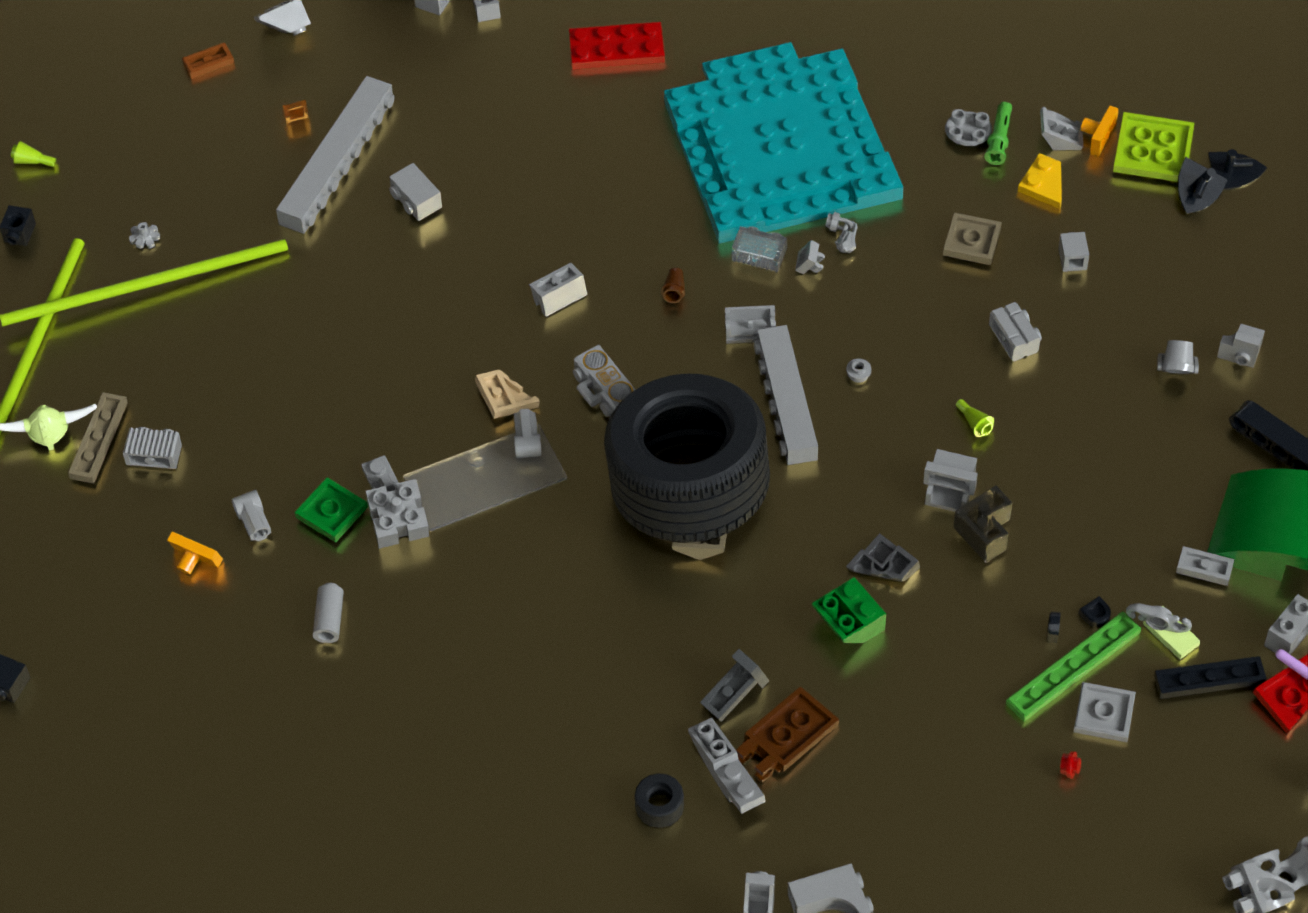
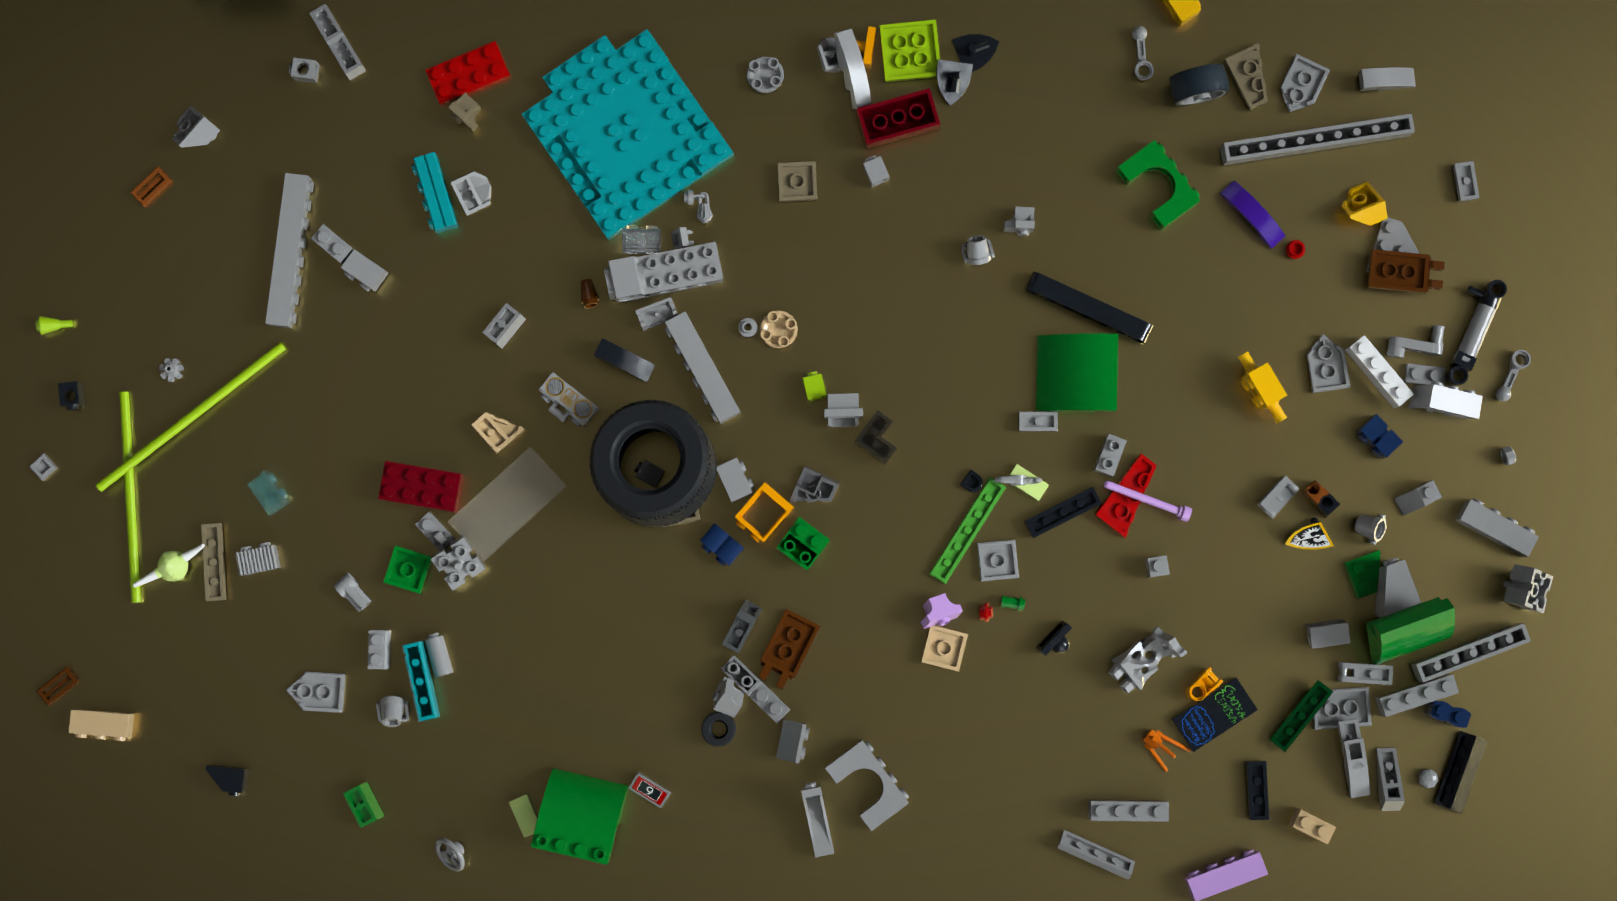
camera: 25 degrees left, 30 degrees up
light orange tile [167,531,223,575] -> none
clear orange slope [282,100,309,123] -> none
light grey piece [514,409,541,458] -> none
lime cone [956,399,994,437] -> none
bright green pin [984,102,1012,165] -> none
light grey brick [989,302,1042,362] -> none
yellow wing [1018,153,1062,209] -> none
black tile [1047,611,1061,643] -> none
none -> clear light blue bracket [247,471,289,516]
none -> light grey tile [286,672,346,713]
none -> light grey brick [311,224,354,265]
none -> green hinge [343,782,384,828]
none -> light grey brick [367,630,391,669]
none -> light grey piece [376,696,410,727]
none -> dark red brick [378,461,464,513]
none -> teal brick [402,641,440,722]
none -> teal brick [411,152,459,233]
none -> light grey piece [435,838,465,872]
none -> dark tan brick [448,93,481,132]
none -> light grey slope [450,171,491,216]
none -> yellowish green tile [509,794,538,838]
none -> green slope [531,768,629,865]
none -> black slope [594,338,655,382]
none -> light grey brick [604,242,723,302]
none -> slope [628,772,671,808]
none -> dark blue brick [700,523,745,566]
none -> light grey brick [712,677,744,717]
none -> light grey brick [717,458,754,503]
none -> light orange window [735,482,794,543]
none -> tan dish [760,310,798,348]
none -> light grey slope [776,719,810,763]
none -> lime brick [803,371,827,402]
none -> light grey slope [834,28,872,110]
none -> dark red brick [856,88,940,149]
none -> lavender brick [921,593,963,629]
none -> tan plate [921,626,968,672]
none -> green pin [1001,595,1025,612]
none -> black tile [1036,621,1072,656]

